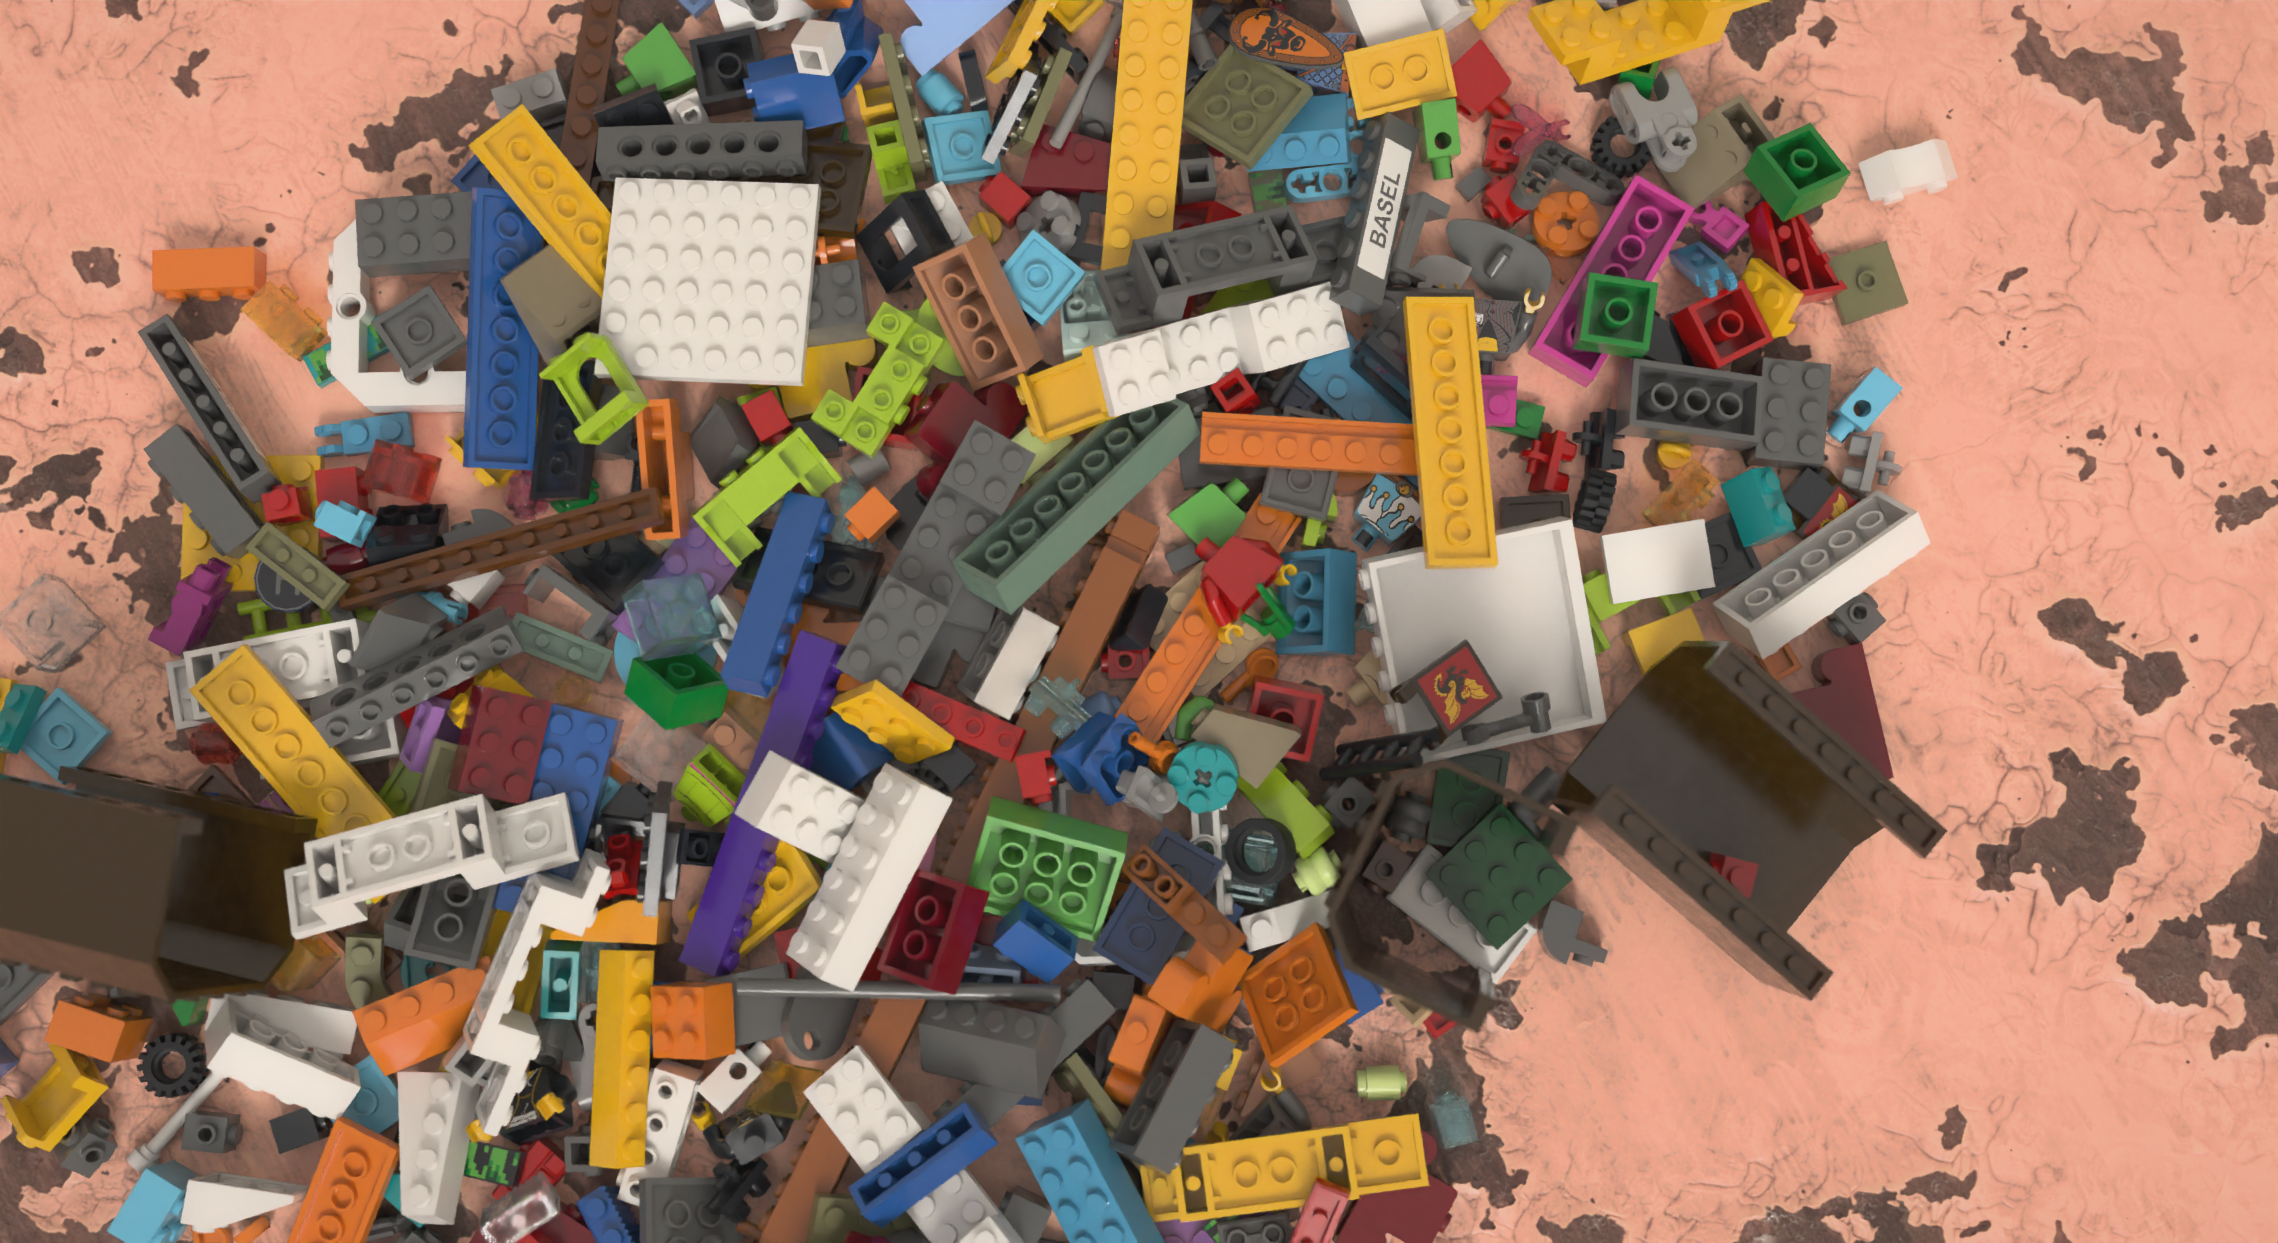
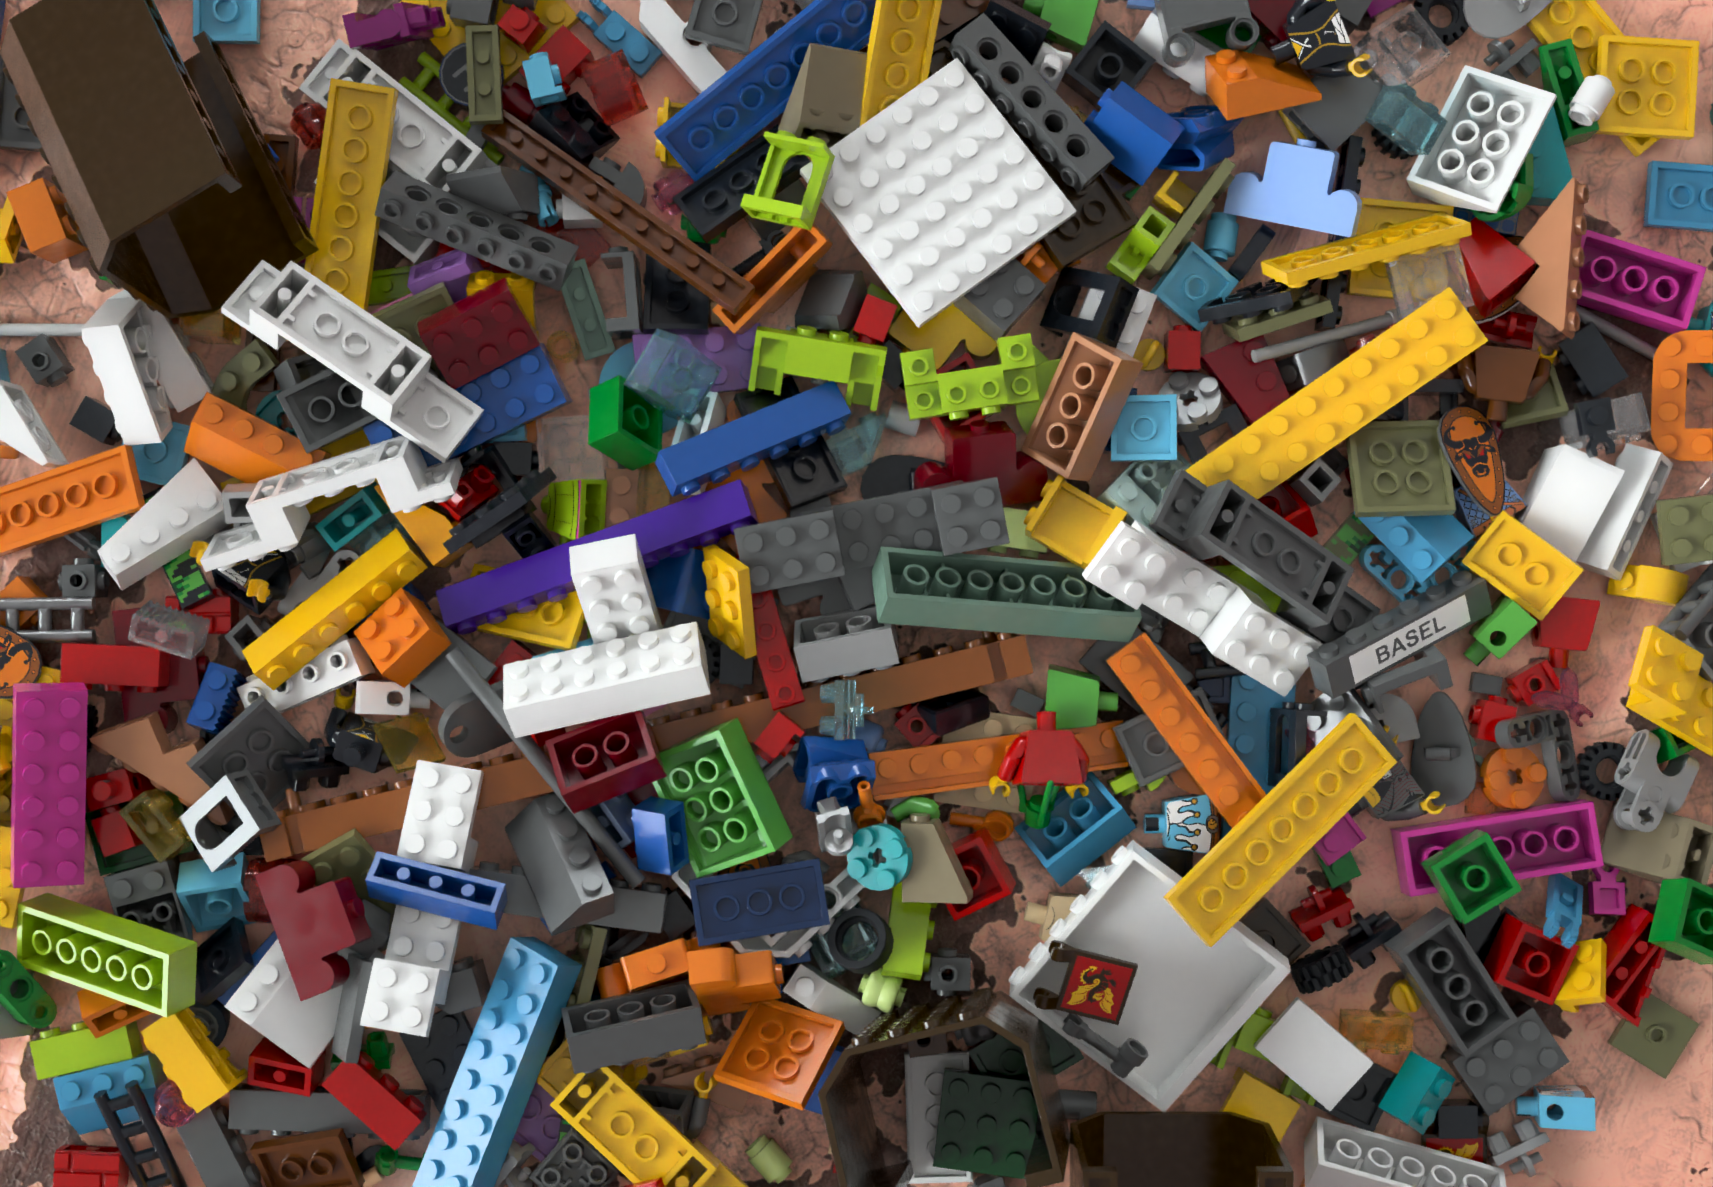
camera: 50 degrees right, 5 degrees up
black tyre [137,1033,210,1098] -> none
white brick [791,20,846,76] -> none
orange brick [844,487,901,544] -> none
dark orange slope [1121,843,1248,965] -> none
dark grey piece [1189,6,1218,71] -> none
red brick [1210,368,1262,415] -> none
black bar [1319,728,1440,781] -> none

